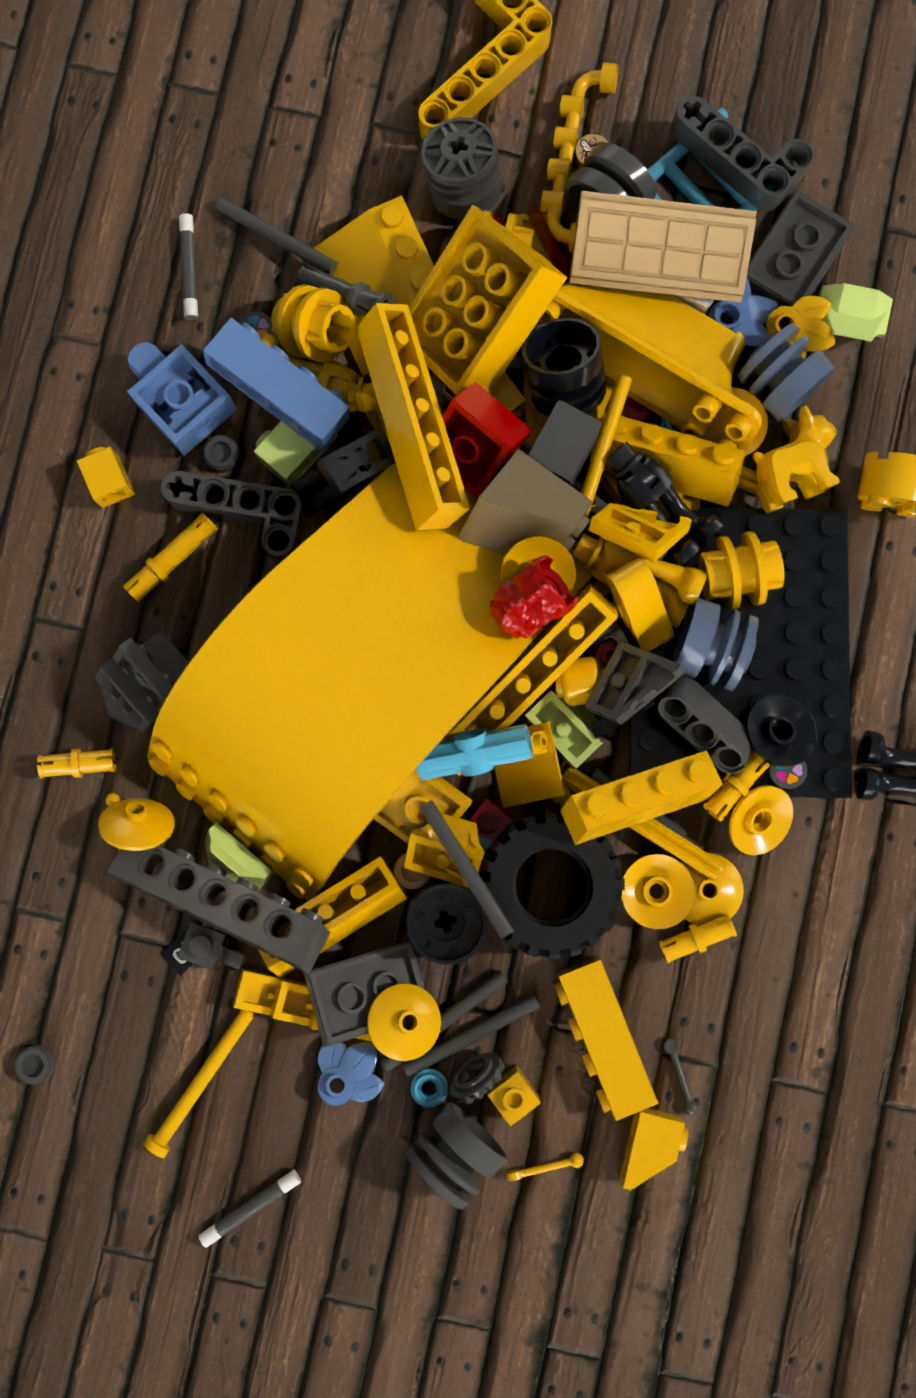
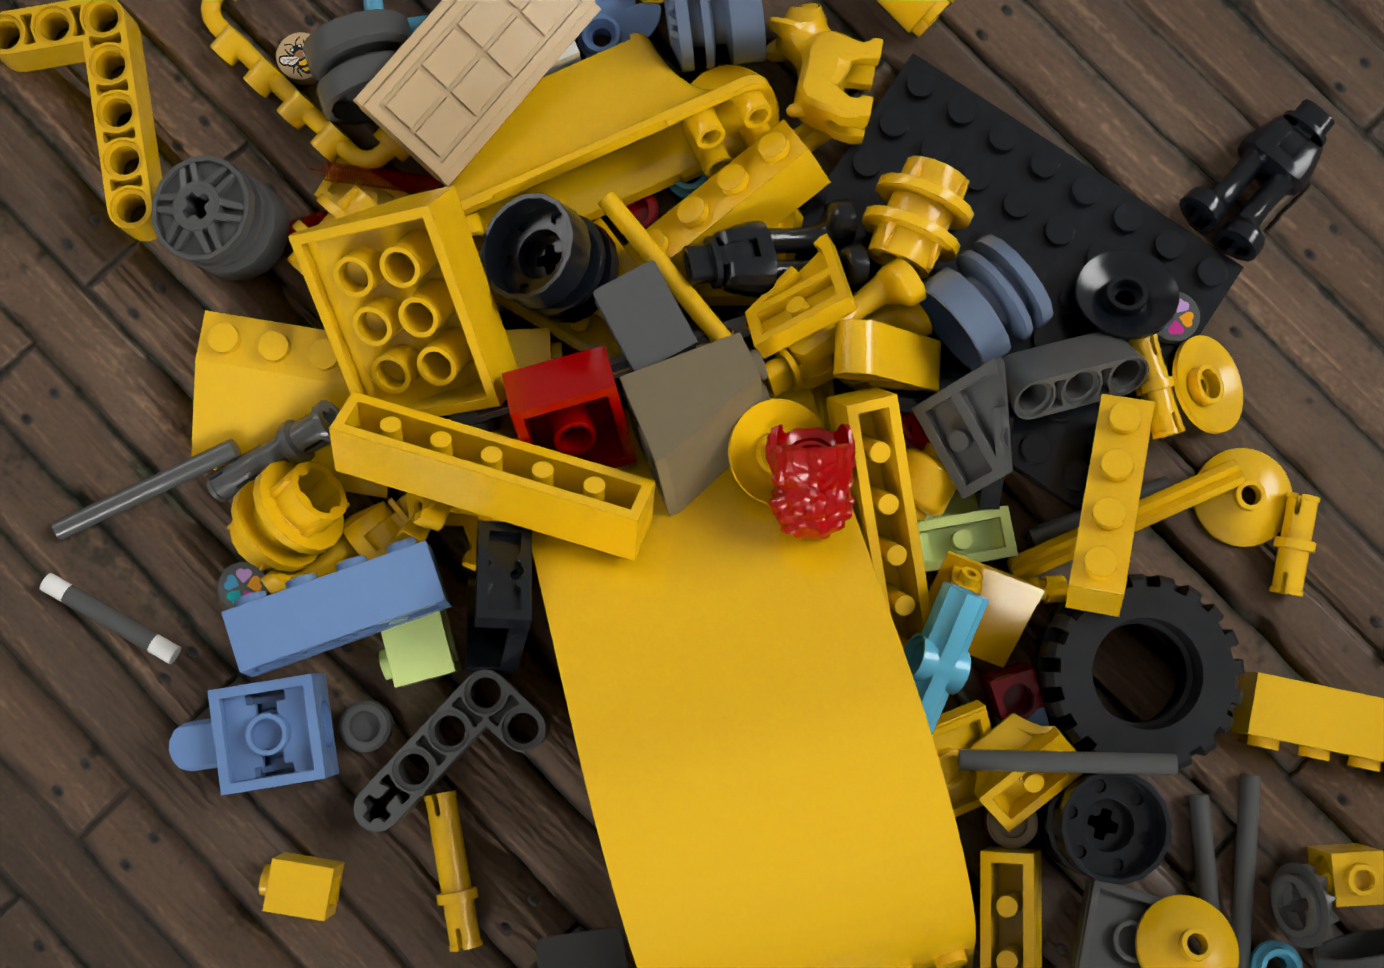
camera: 60 degrees left, 0 degrees up
yellow dish [621,854,695,929] -> none

